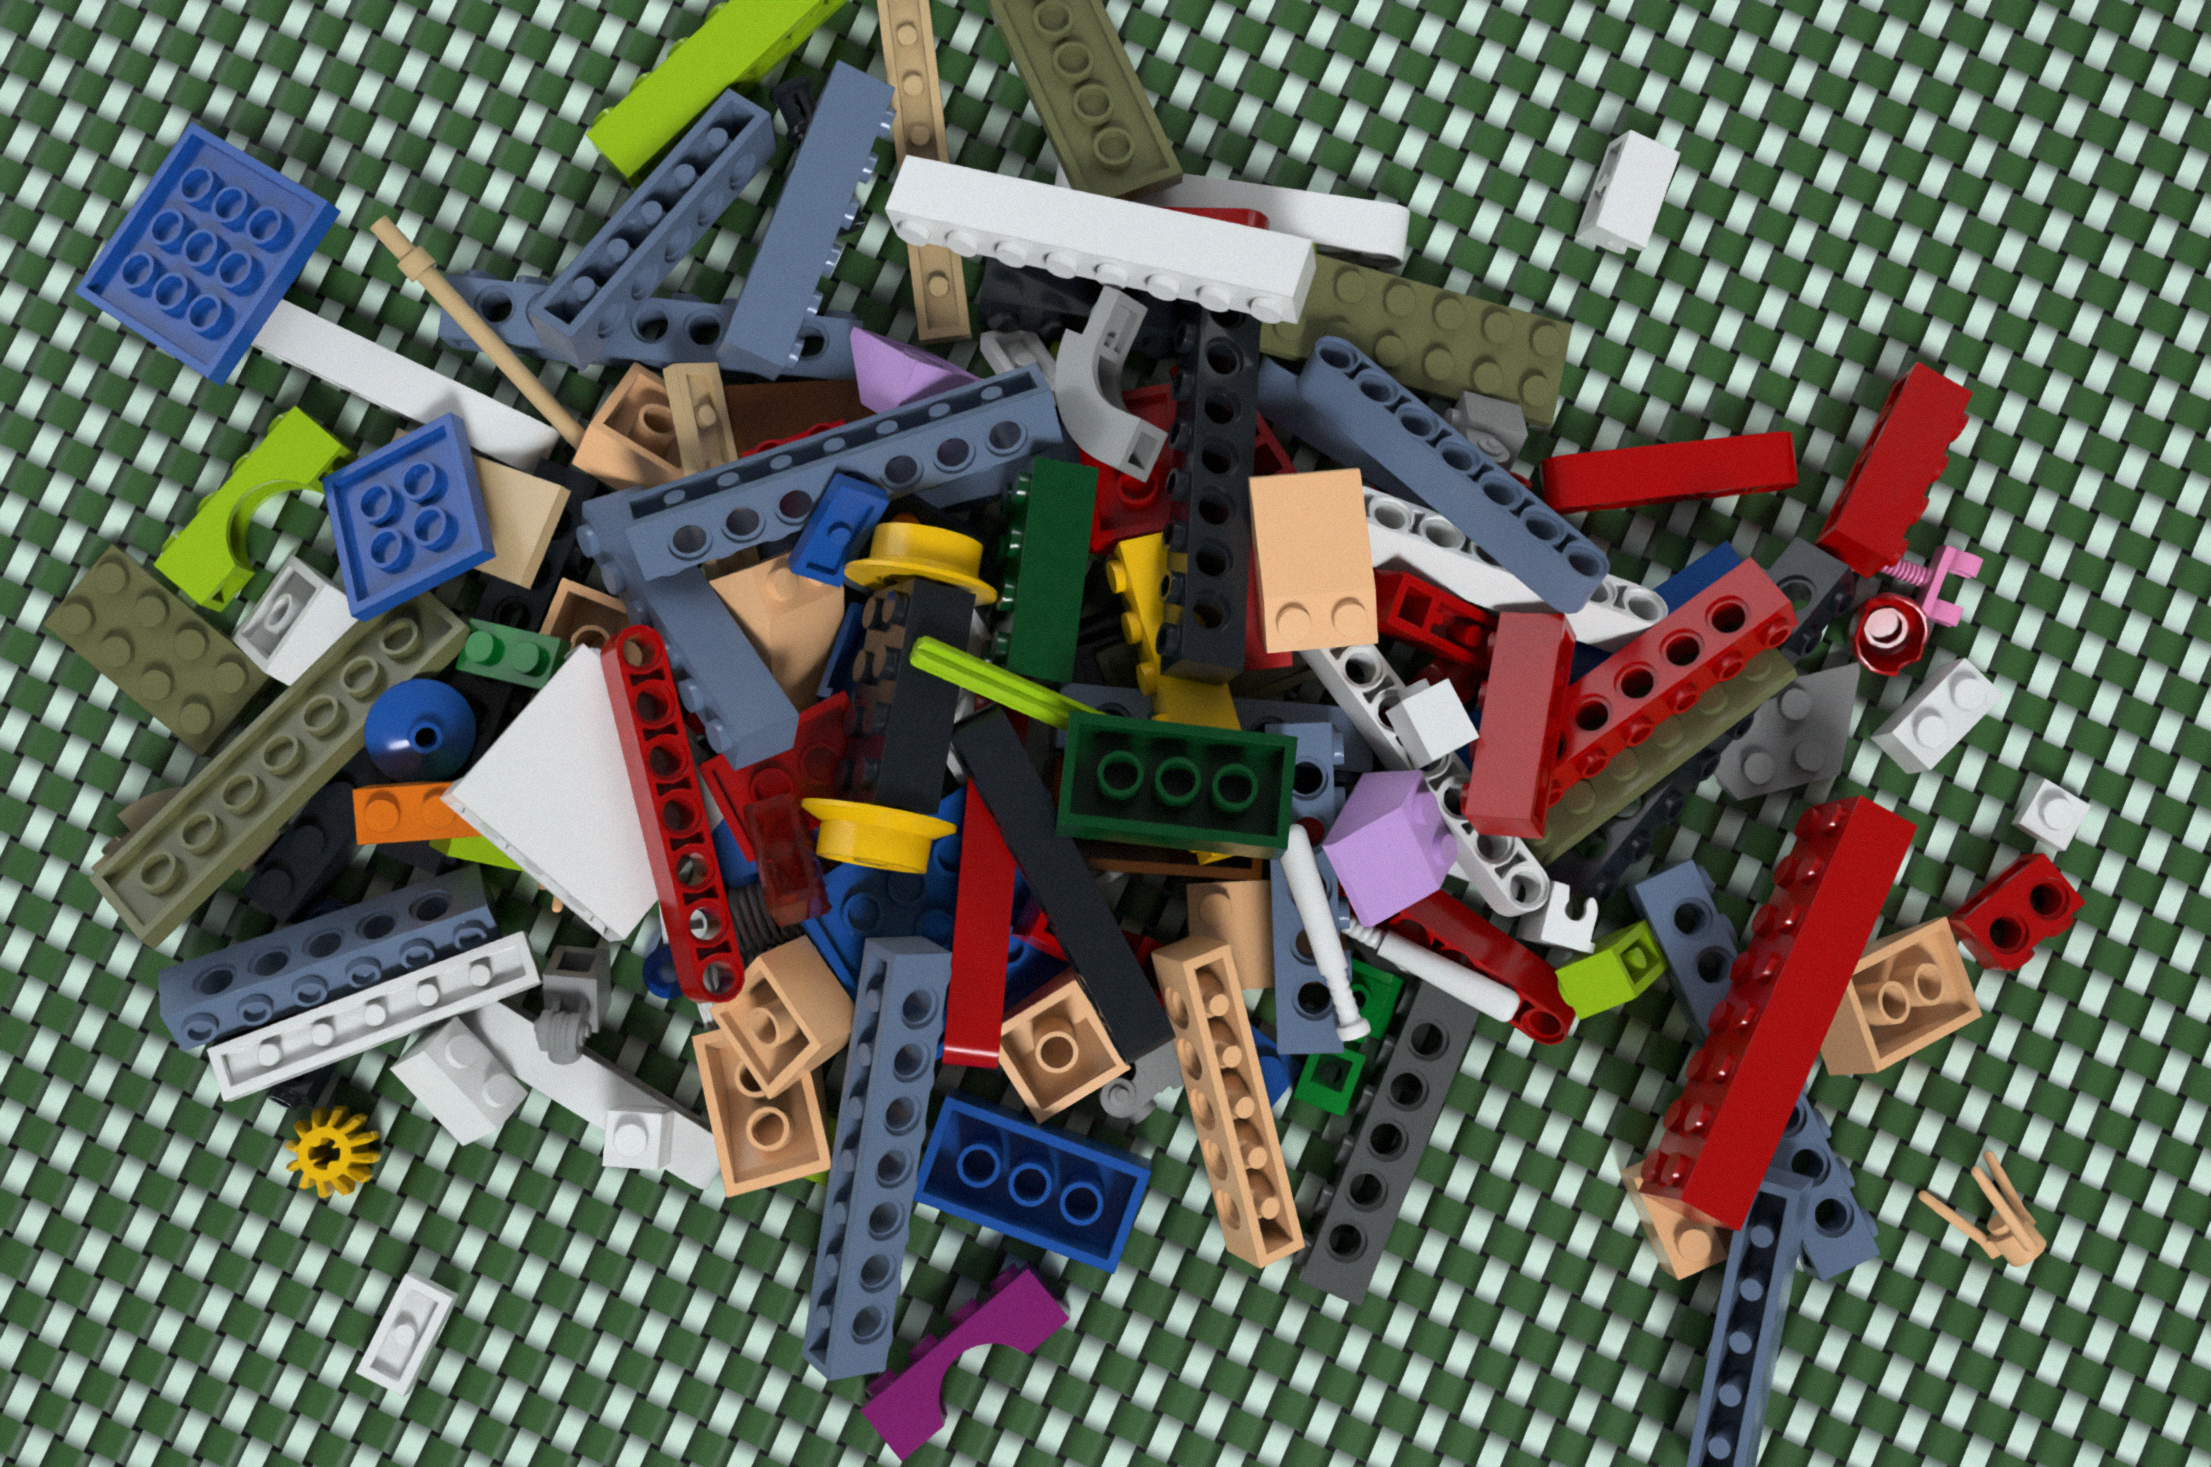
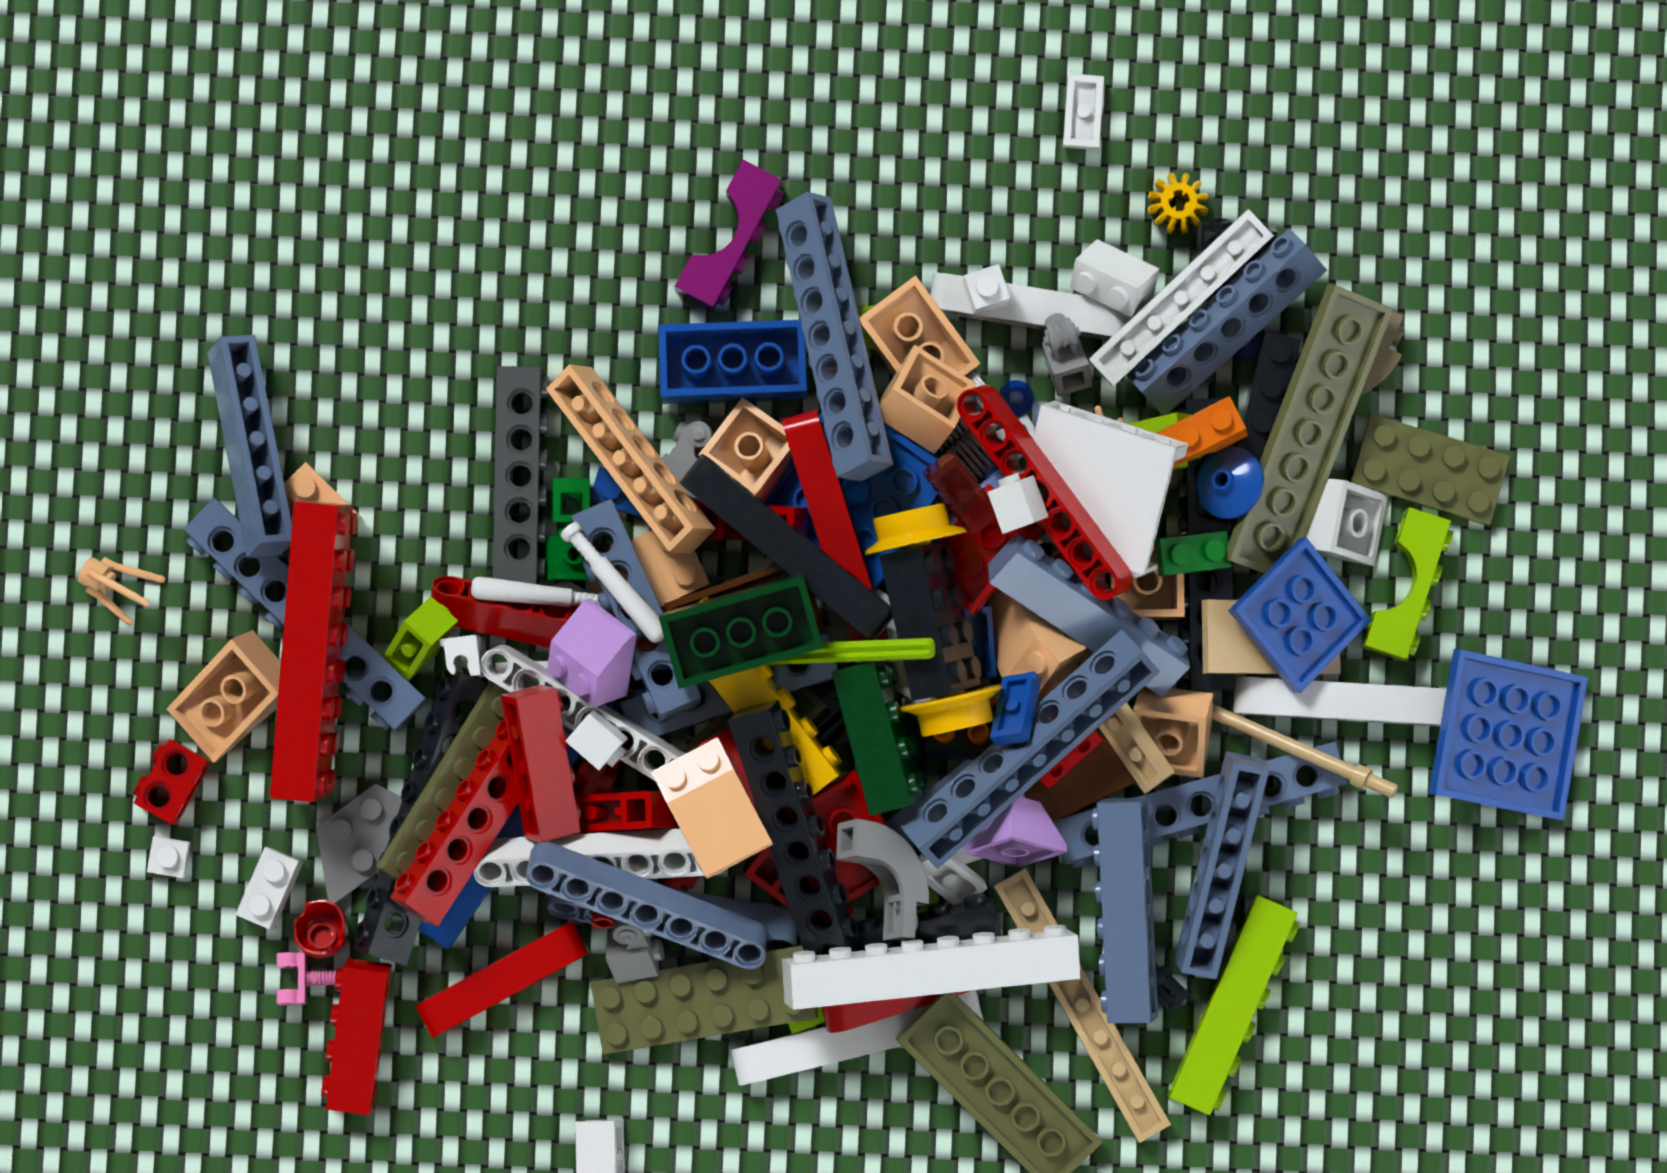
camera: 155 degrees right, 0 degrees up
none -> white brick [987,473,1049,534]

